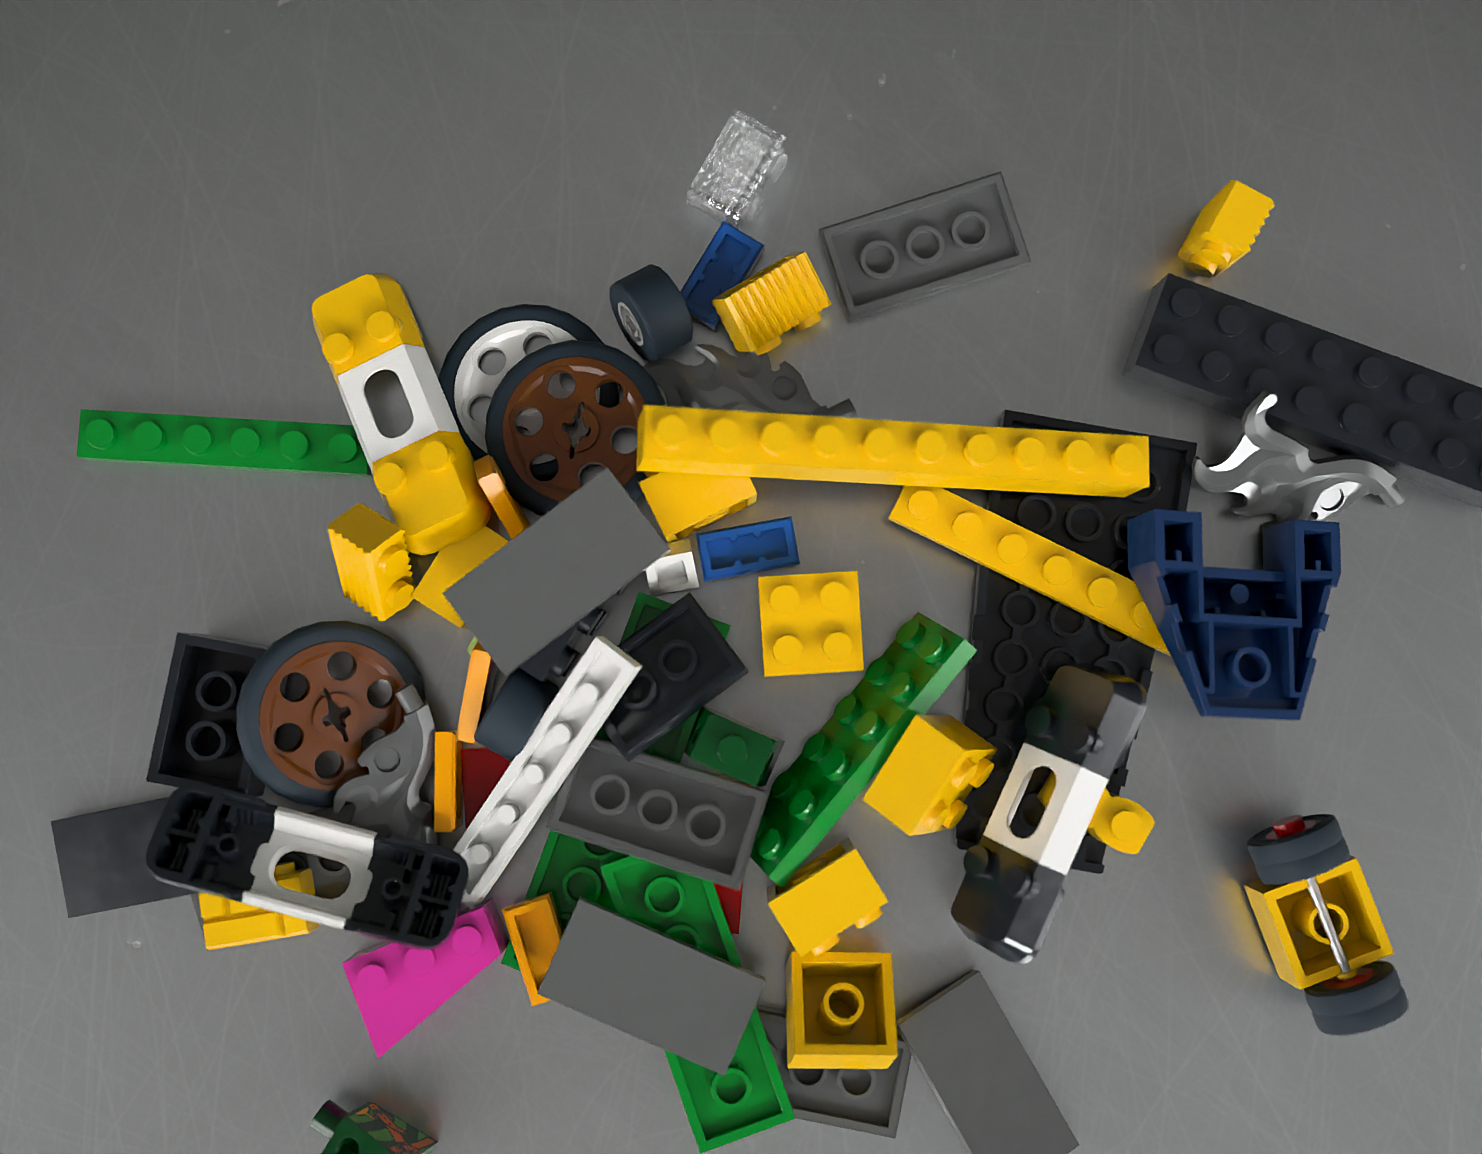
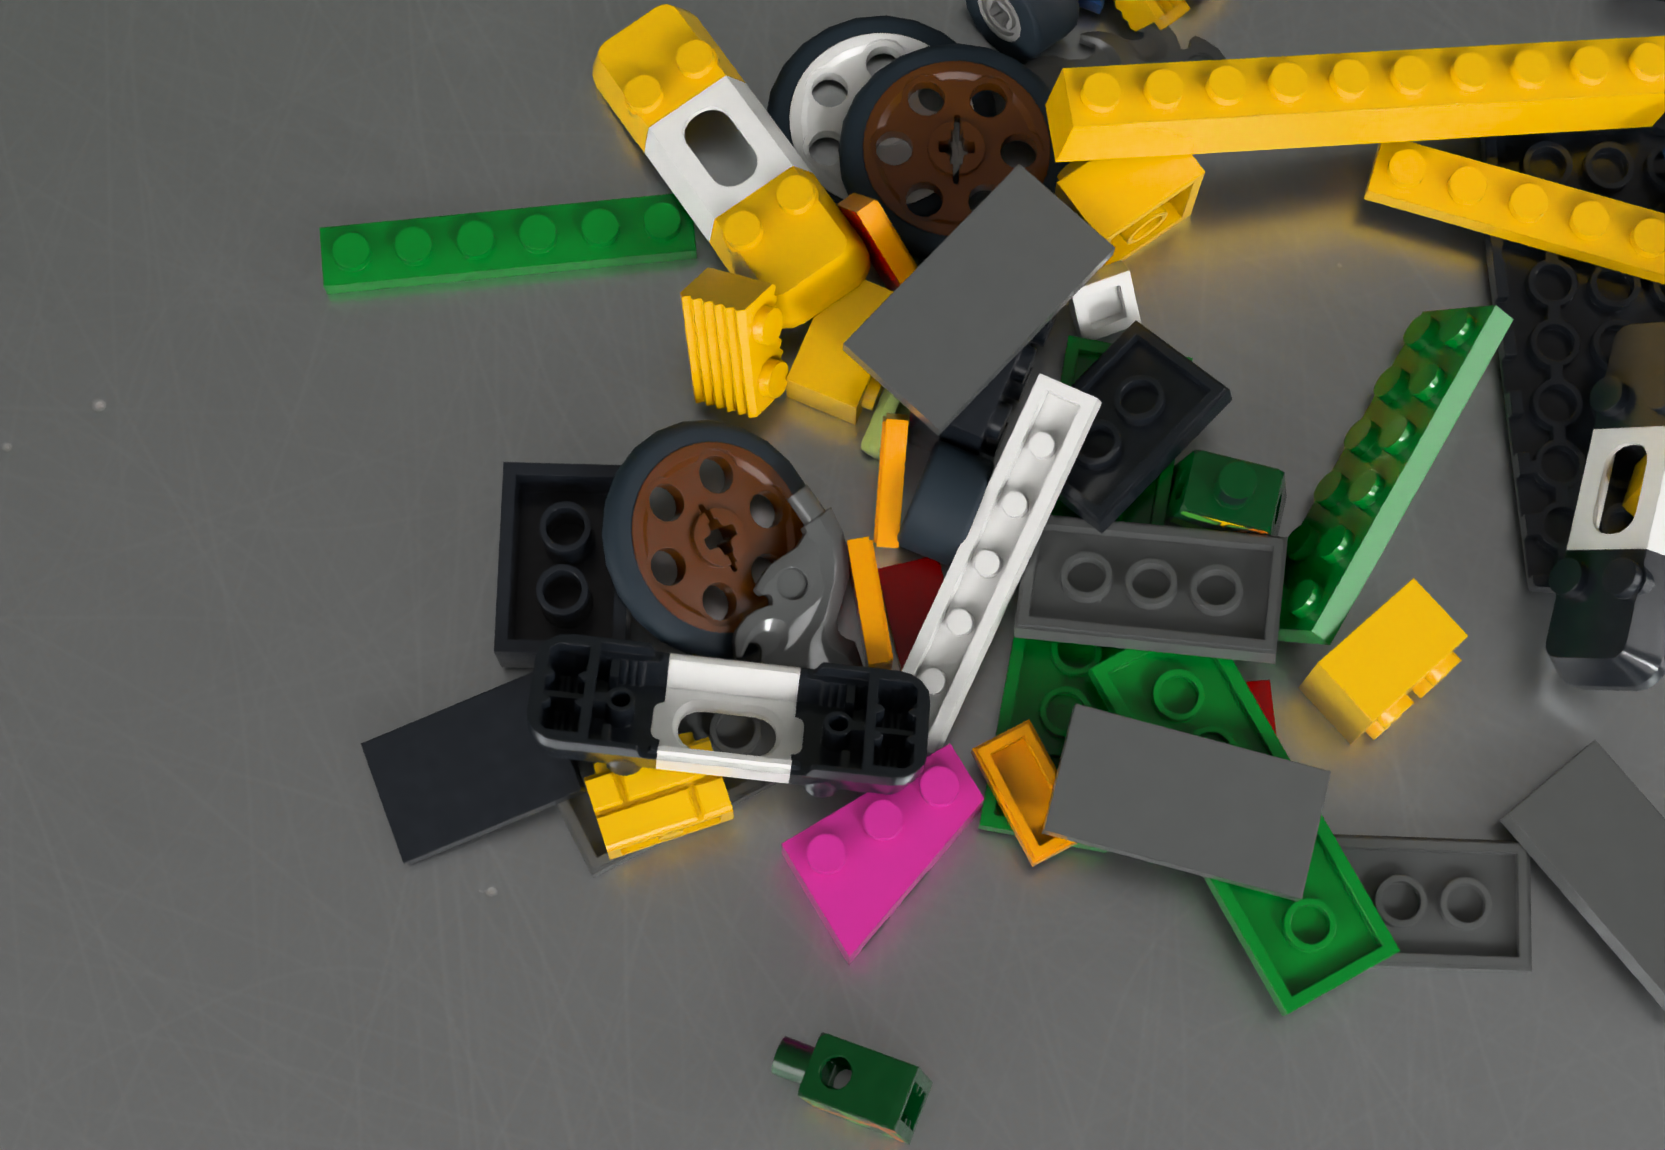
camera: 10 degrees left, 10 degrees down
blue plate [696,516,800,582] -> none
yellow brick [757,571,864,677] -> none
yellow brick [785,952,898,1069] -> none
yellow brick [862,715,998,836] -> none

